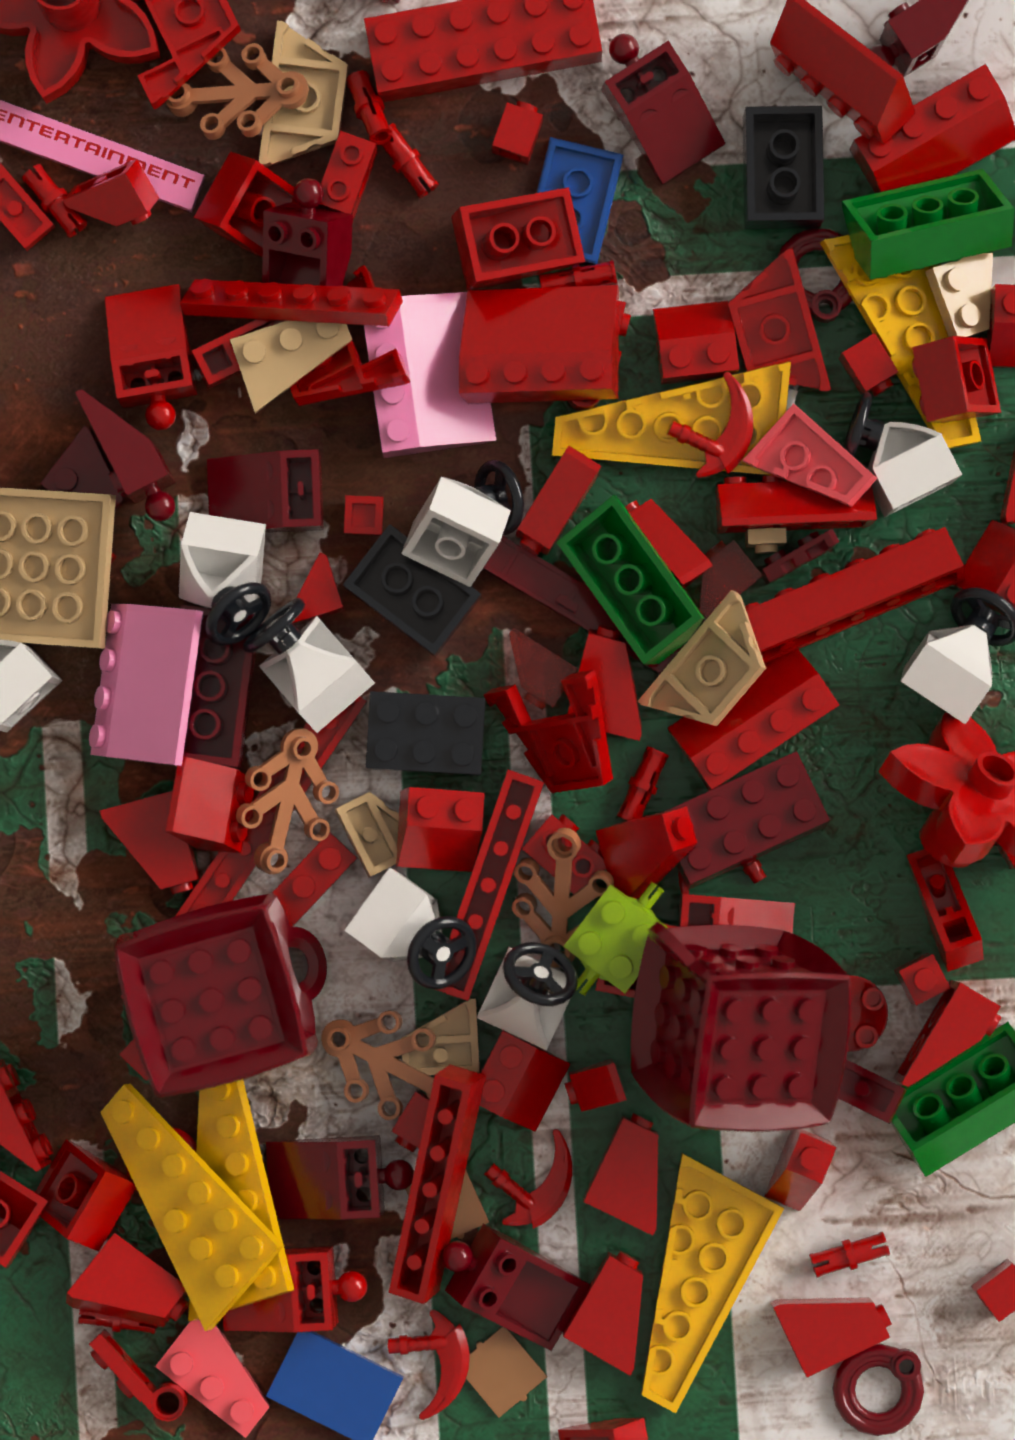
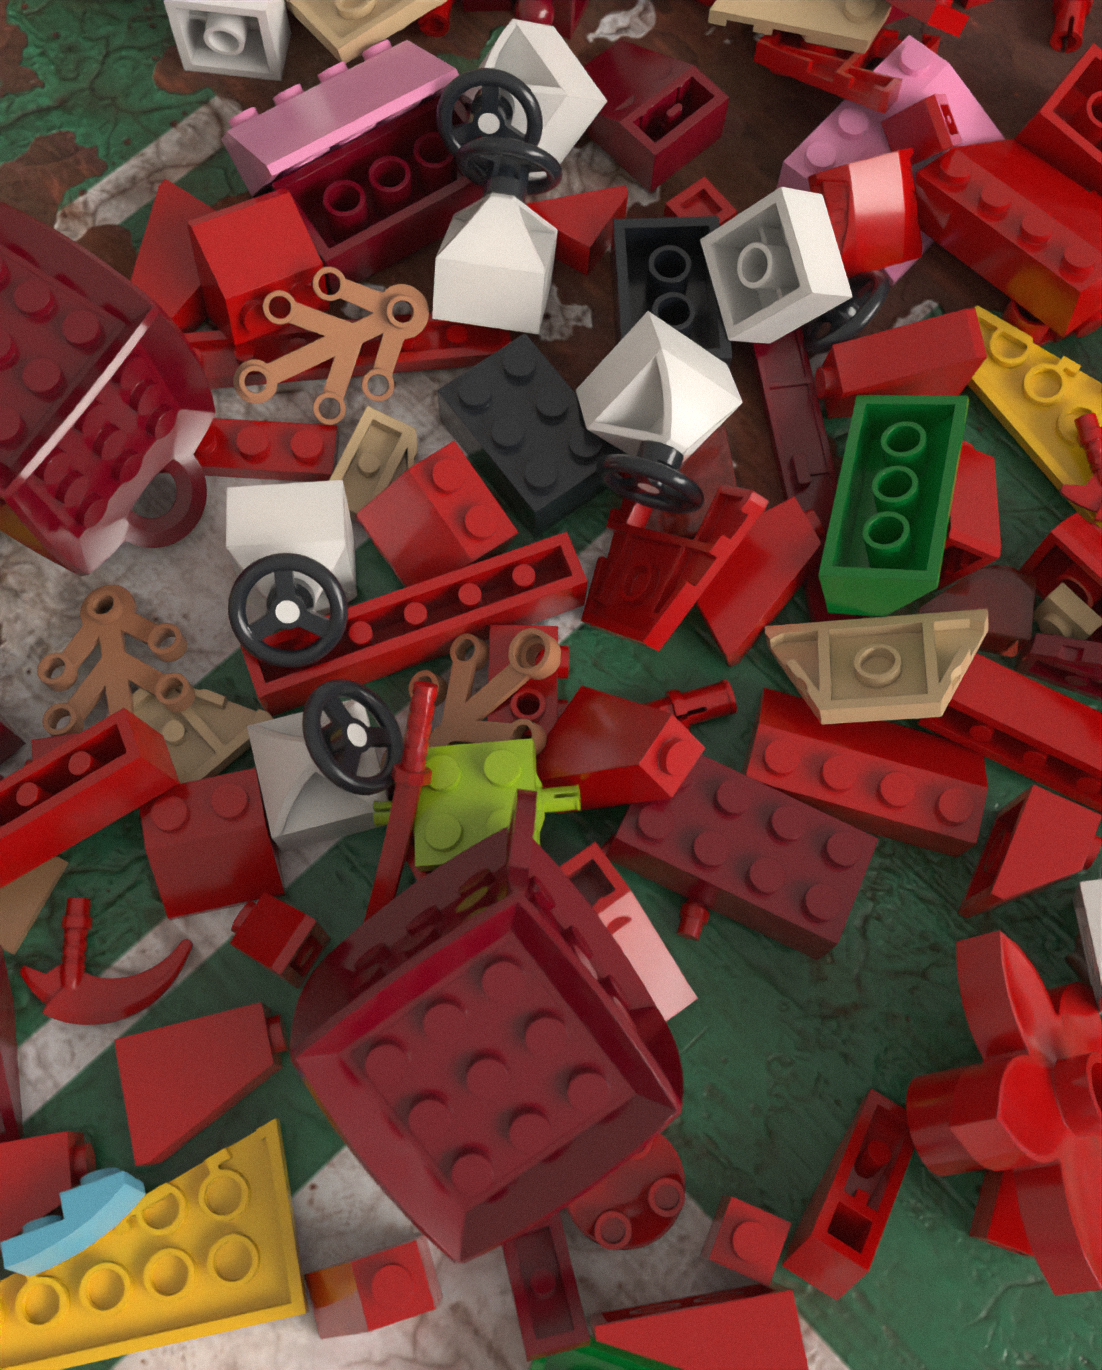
camera: 45 degrees right, 15 degrees down
none -> medium azure slope [0,1168,146,1277]
none -> red sword [363,681,438,923]
none -> white piece [576,311,743,514]
none -> red slope [808,148,922,278]
none -> red slope [881,94,963,166]
none -> red slope [957,784,1102,918]

